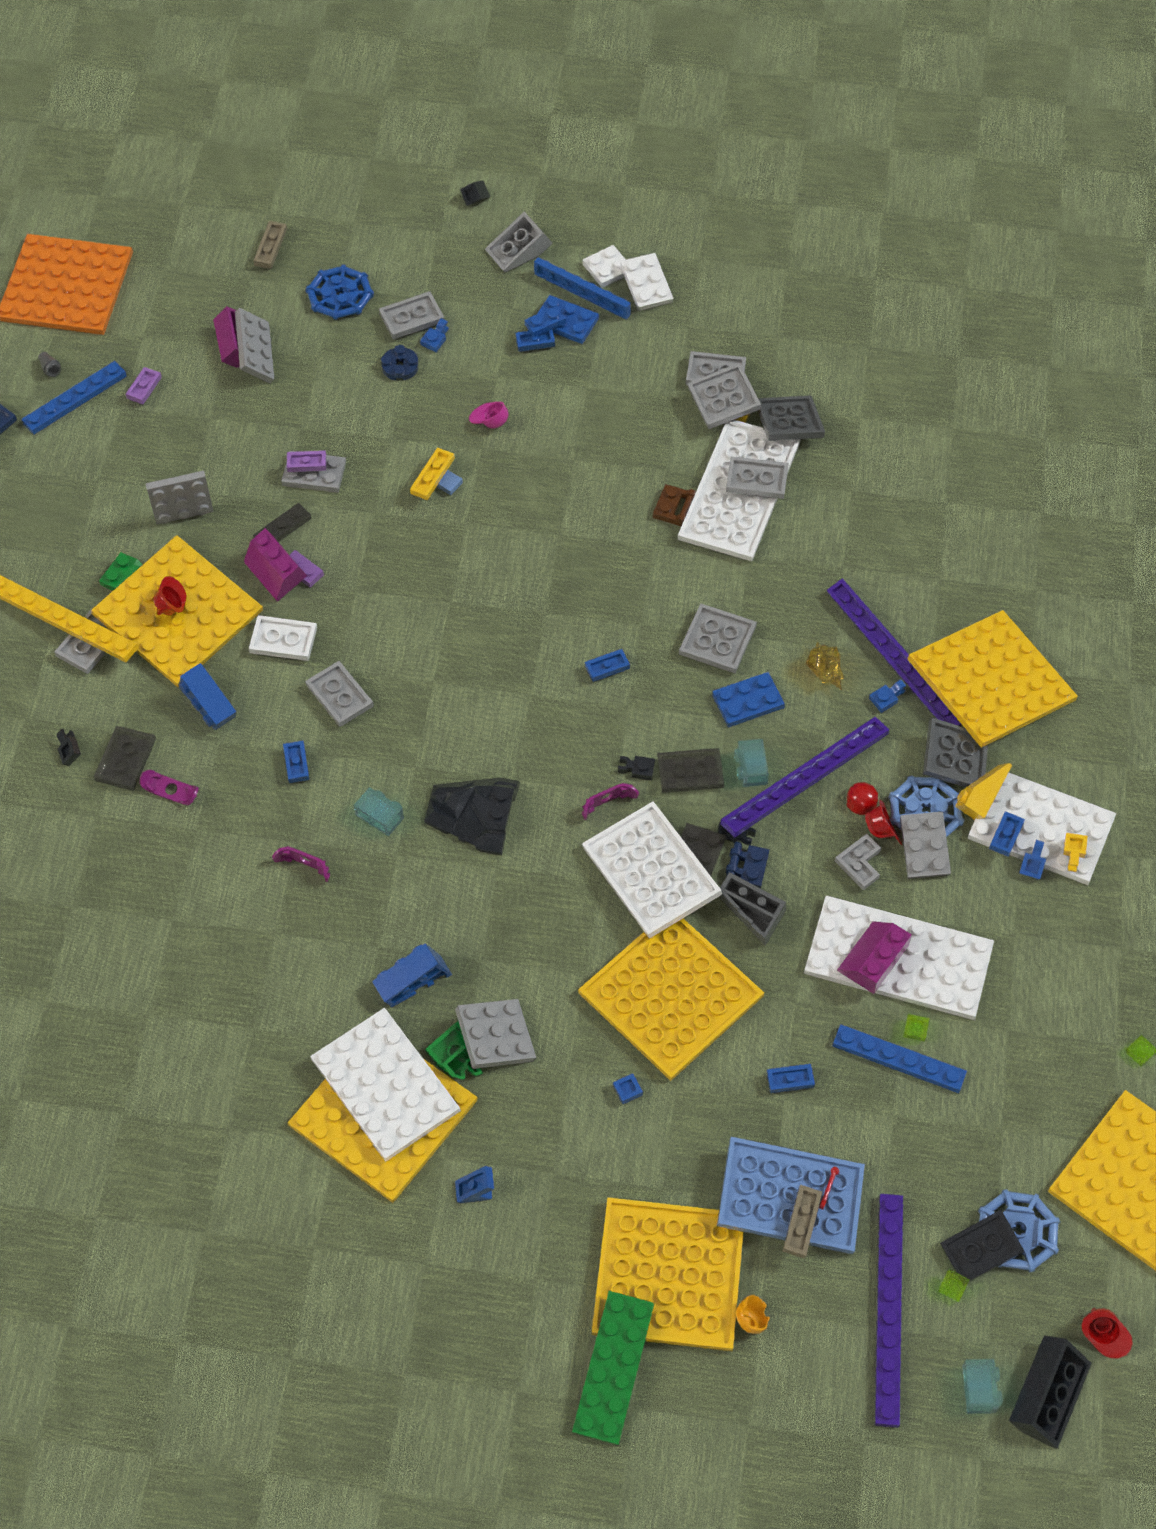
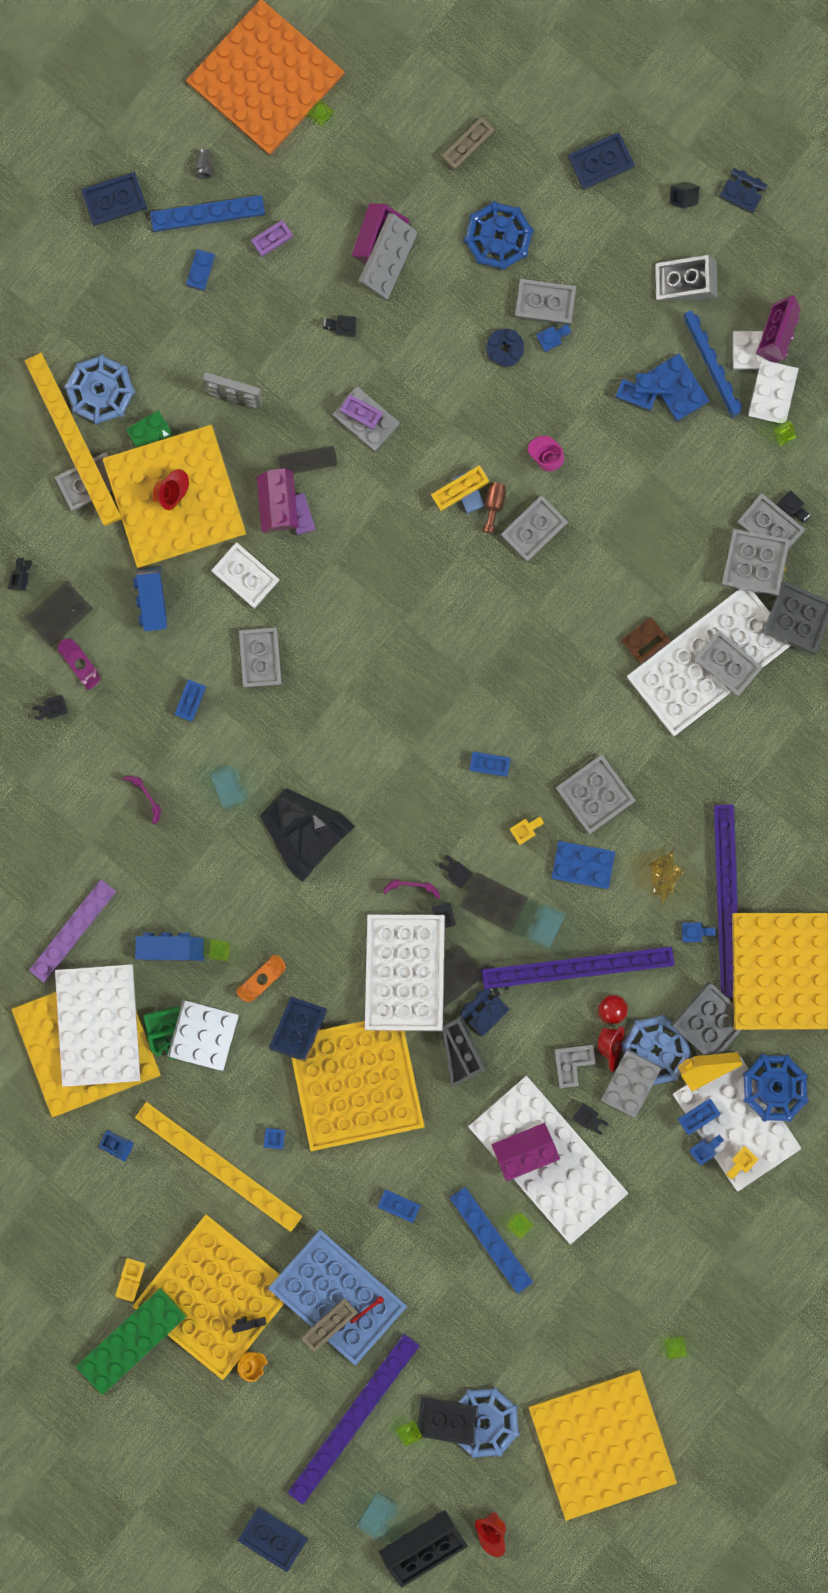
camera: 30 degrees right, 25 degrees up
none -> medium lavender plate [29,880,116,983]
none -> black plate [32,695,69,720]
none -> medium blue plate [64,354,135,425]
none -> yellow slope [115,1258,146,1303]
none -> yellow plate [135,1102,302,1232]
none -> blue plate [186,249,215,292]
none -> clear neon green plate [208,939,231,961]
none -> black plate [232,1316,267,1333]
none -> orange piece [236,955,286,1002]
none -> dark blue plate [237,1506,308,1572]
none -> dark blue plate [269,997,327,1062]
none -> clear neon green plate [307,99,334,127]
none -> black plate [323,315,357,337]
none -> black panel [432,902,456,928]
none -> copper piece [483,482,507,534]
none -> light grey plate [501,495,568,562]
none -> yellow plate [510,817,544,845]
none -> dark blue plate [568,132,635,191]
none -> black plate [572,1103,609,1135]
none -> dark blue plate [719,168,767,214]
none -> blue plate [742,1053,809,1123]
none -> magenta slope [756,295,801,363]
none -> clear neon green plate [773,420,797,446]
none -> black plate [777,490,810,523]

